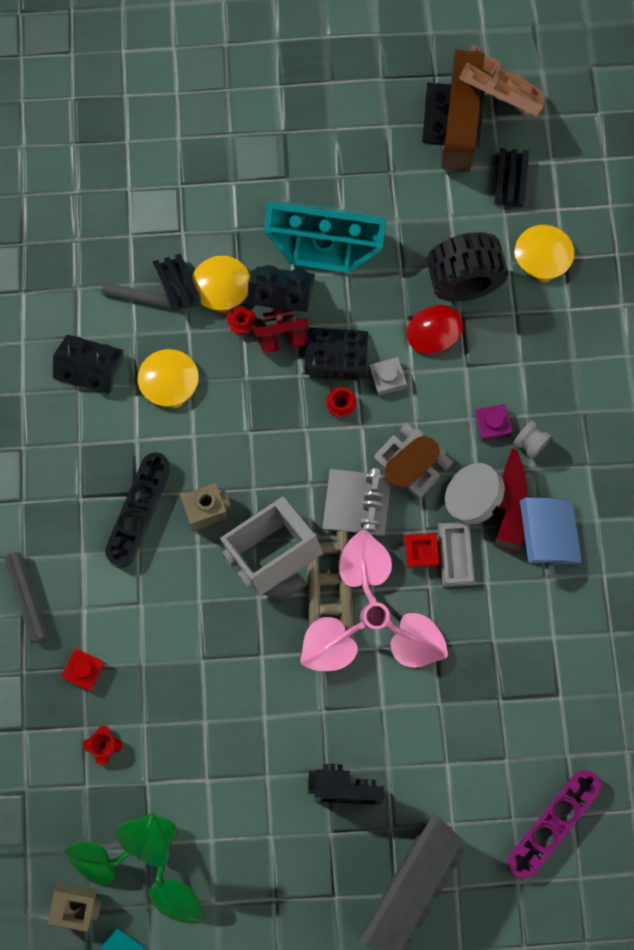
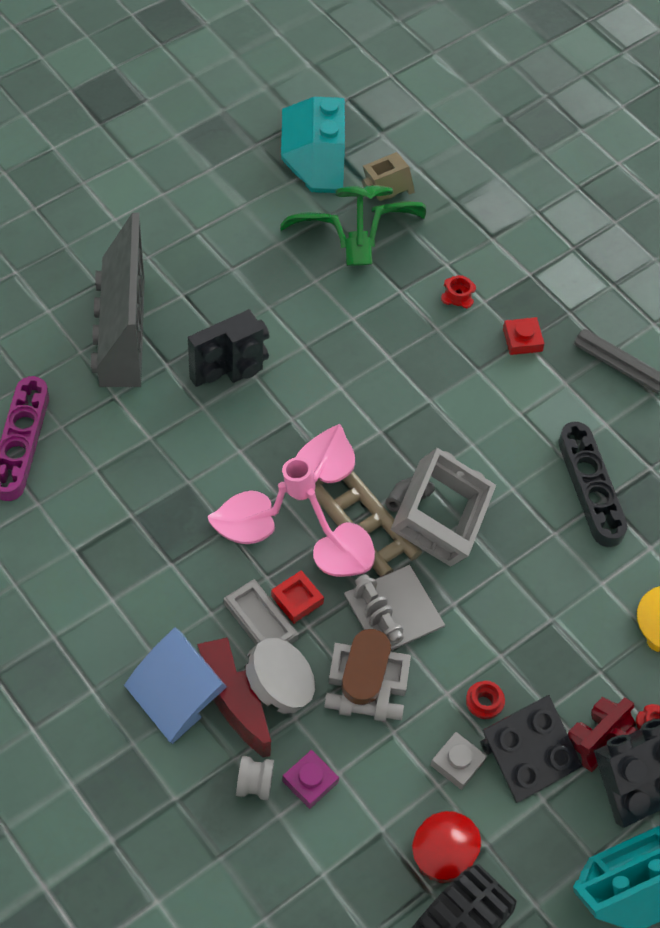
camera: 140 degrees right, 15 degrees down
dark tan brick [180,483,231,532] -> none

